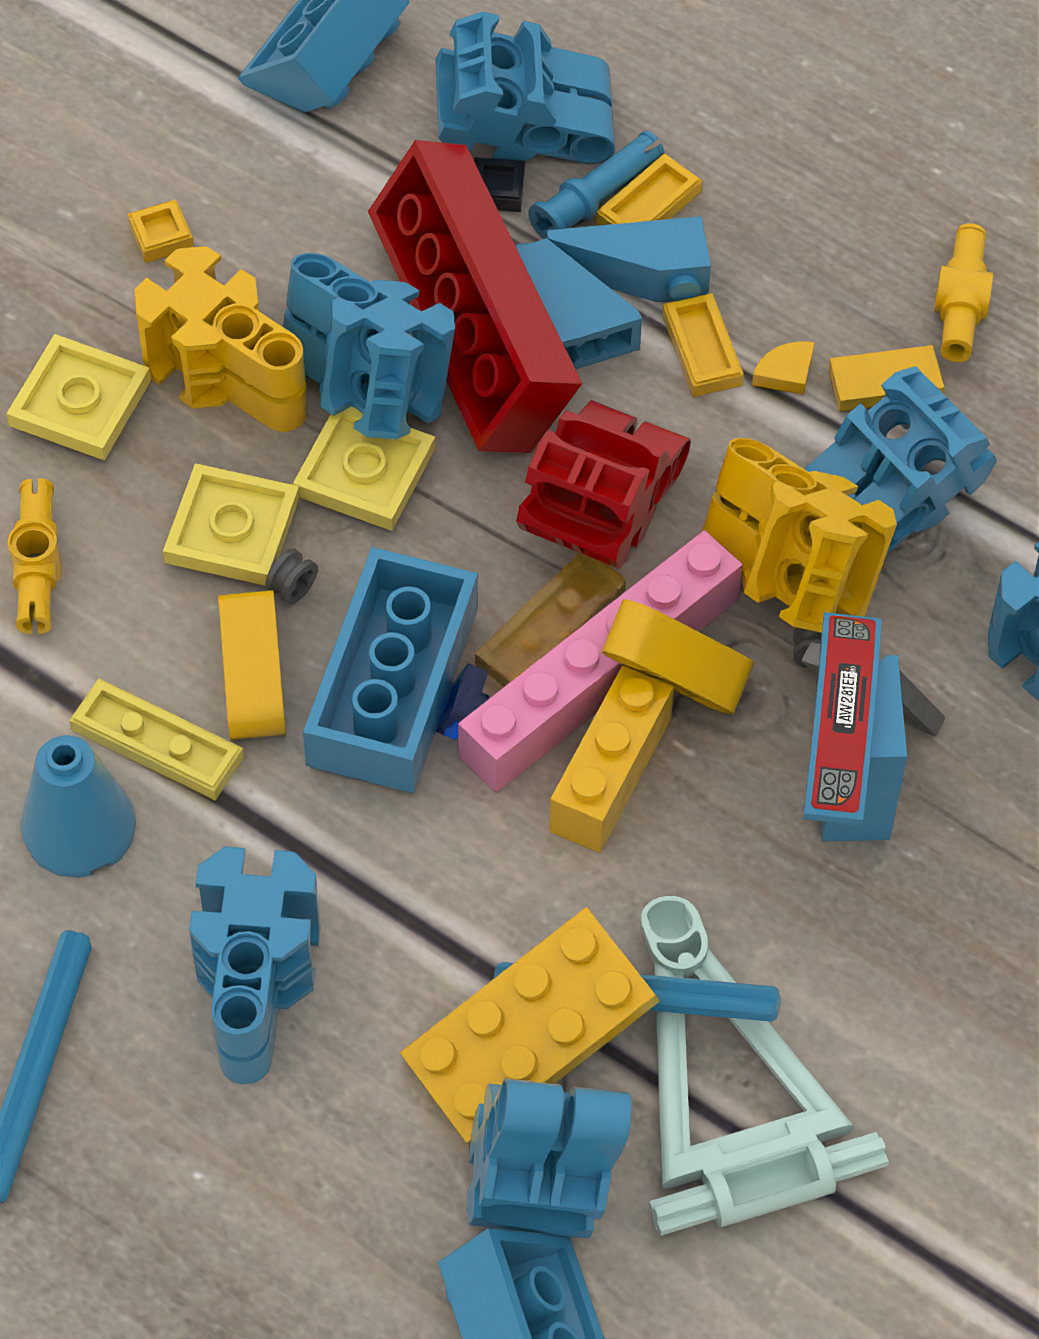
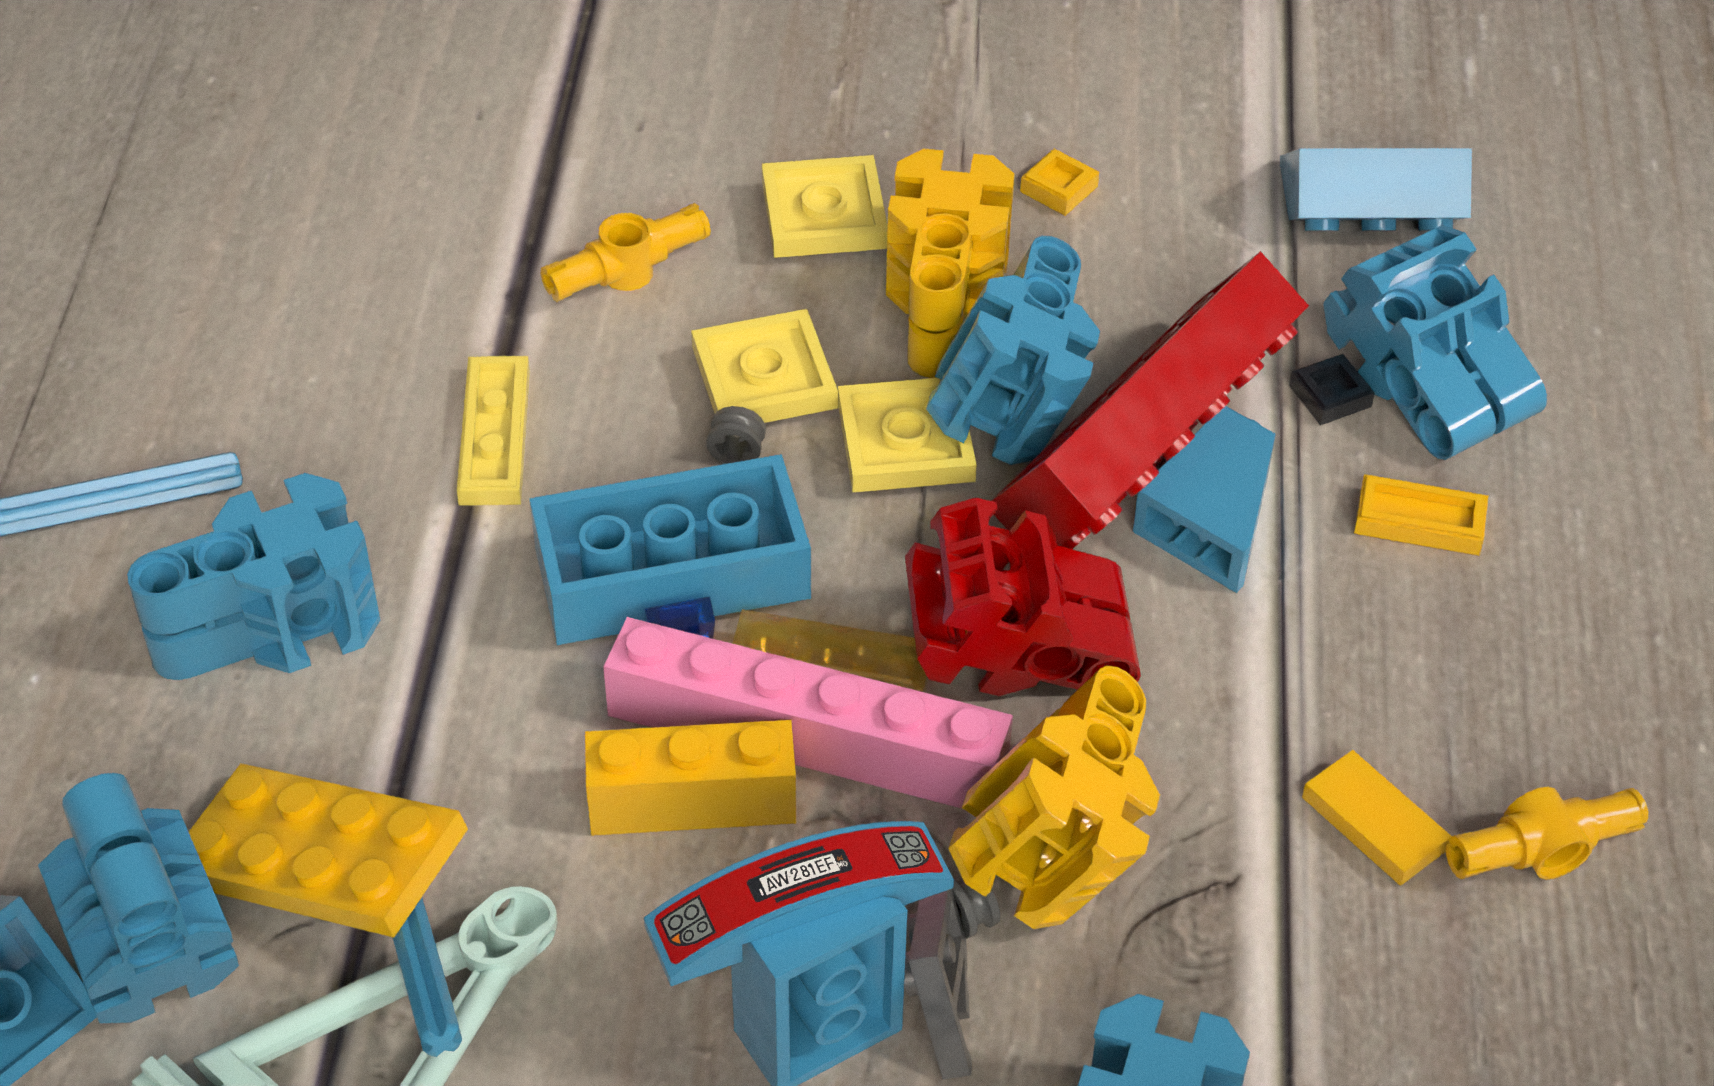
camera: 60 degrees right, 10 degrees down
dark azure cone [21,735,136,878] -> none
yellow beam [218,590,286,740] -> none
dark azure pin [528,131,664,239] -> none
dark azure slope [547,216,711,302] -> none
yellow beam [601,599,755,715] -> none
yellow tile [662,293,744,397] -> none
yellow tile [752,341,815,395] -> none
dark azure connector [804,366,997,555] -> none

